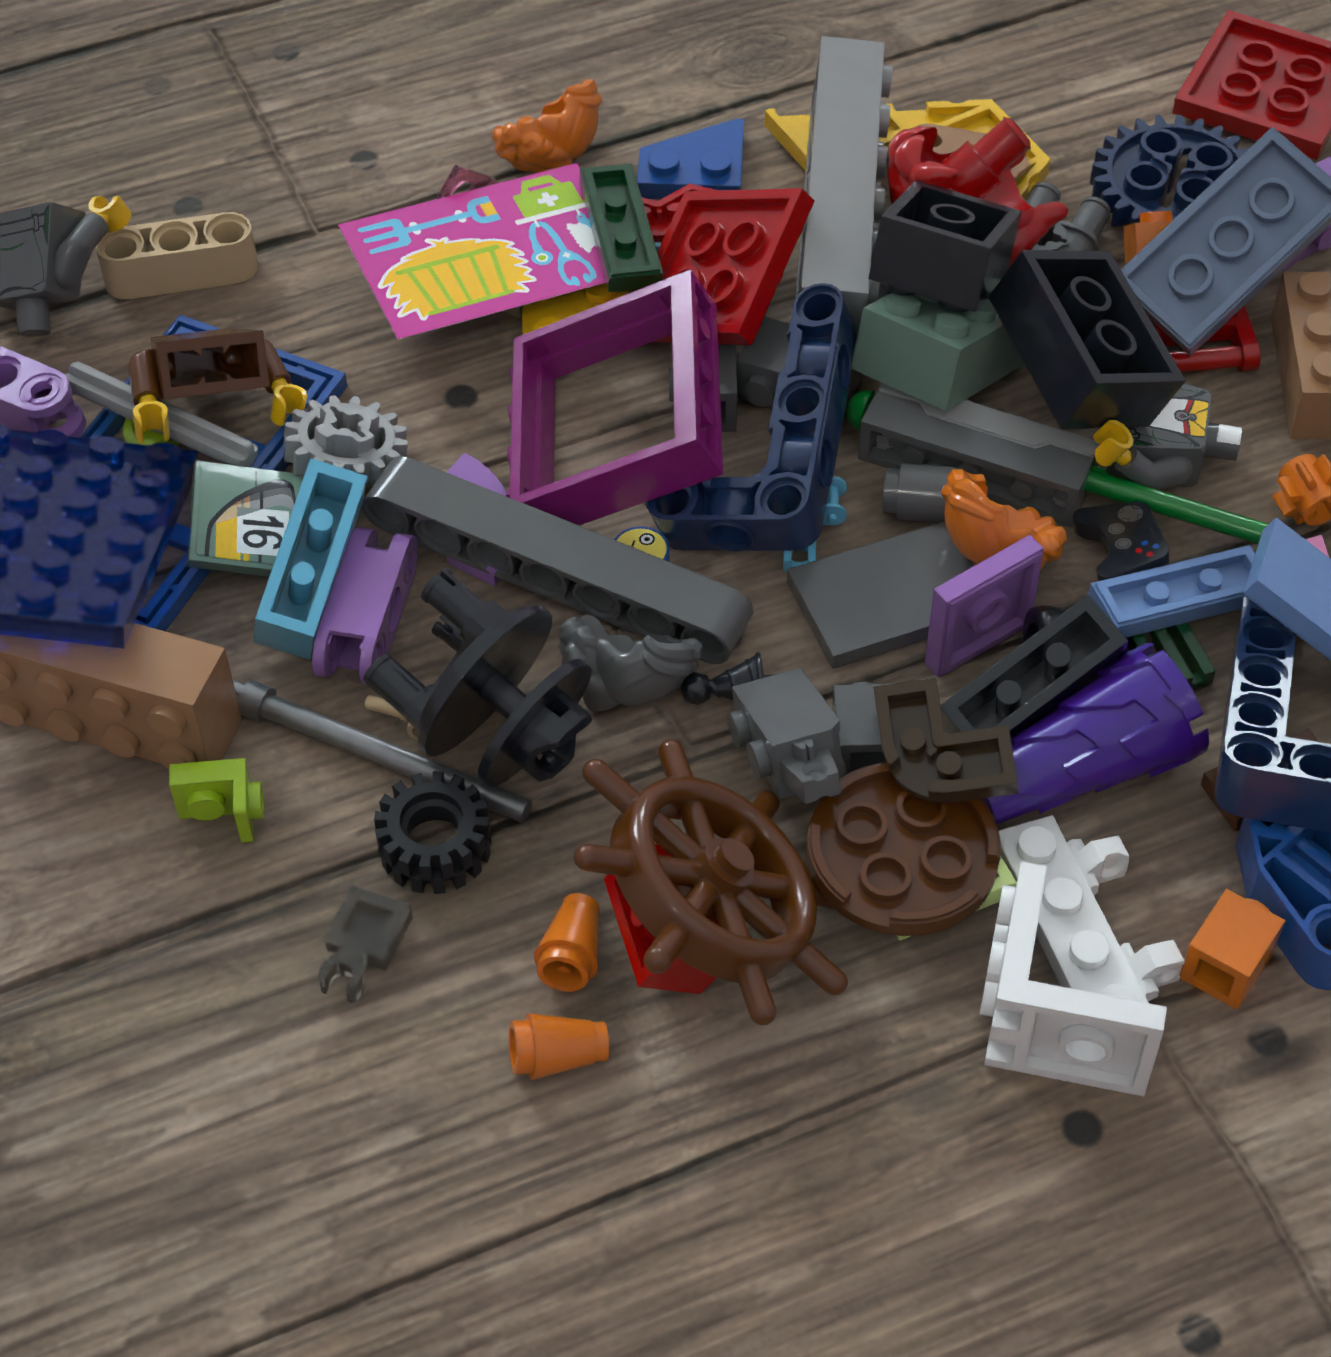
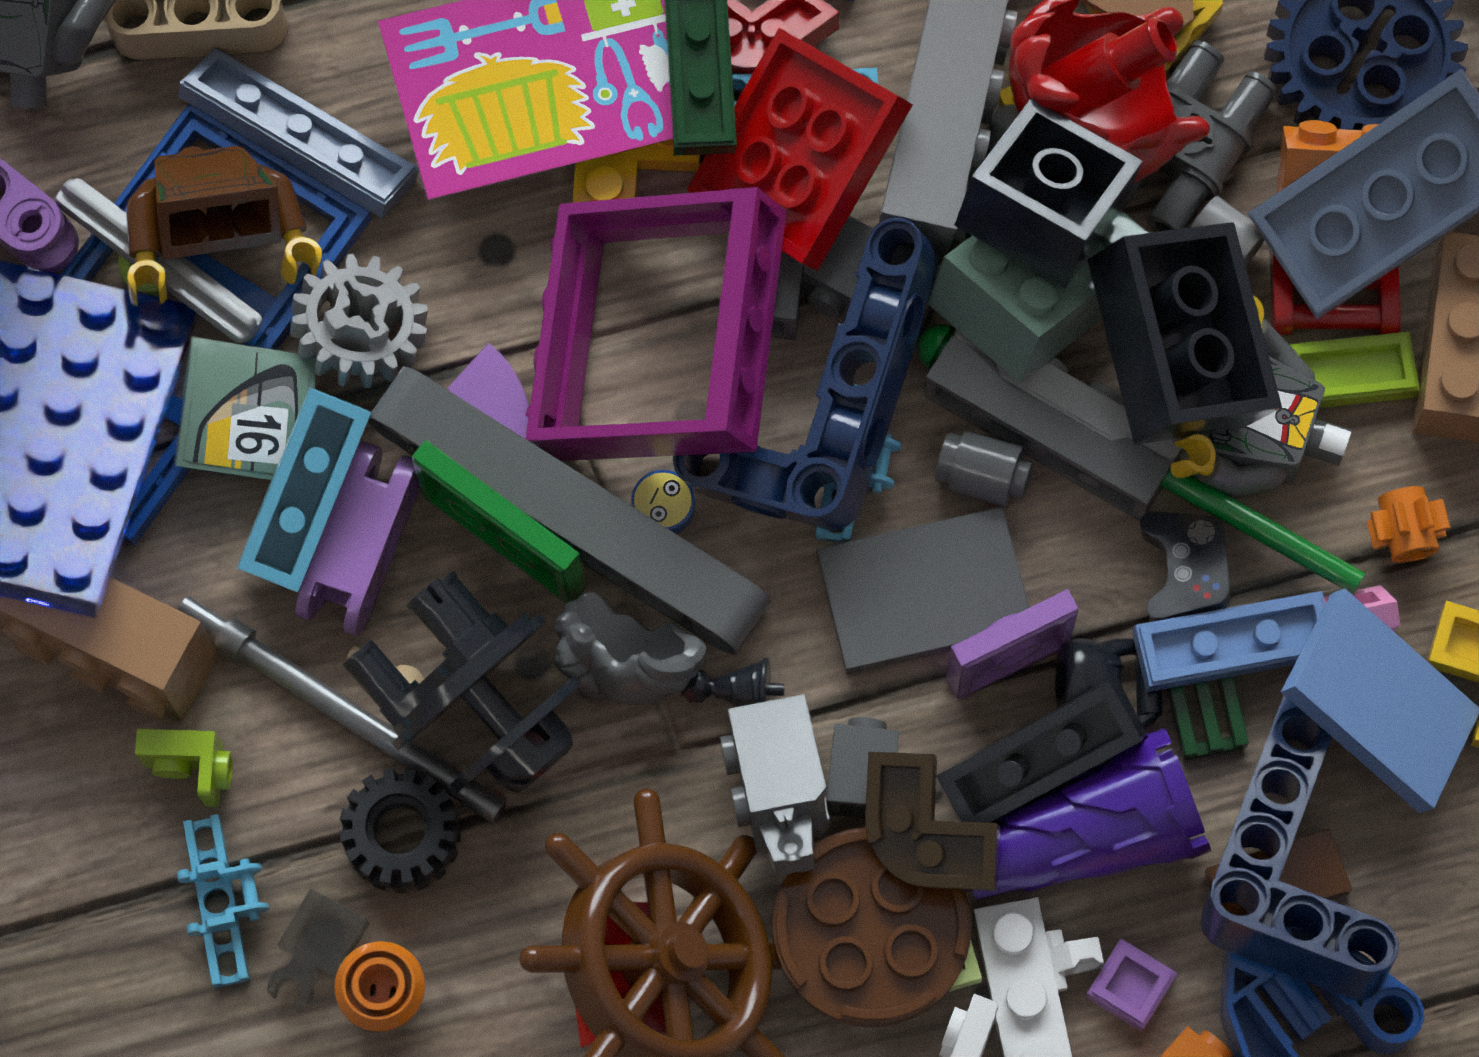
camera: 10 degrees right, 20 degrees up
orange cone [534,893,600,992] -> none
orange hair [940,469,1067,571] -> none
none -> medium azure piece [177,814,270,988]
none -> sand blue tile [178,48,419,219]
none -> orange cone [334,941,425,1032]
none -> green tile [412,440,586,604]
none -> medium lavender tile [1085,939,1177,1032]
none -> lime tile [1290,332,1420,408]

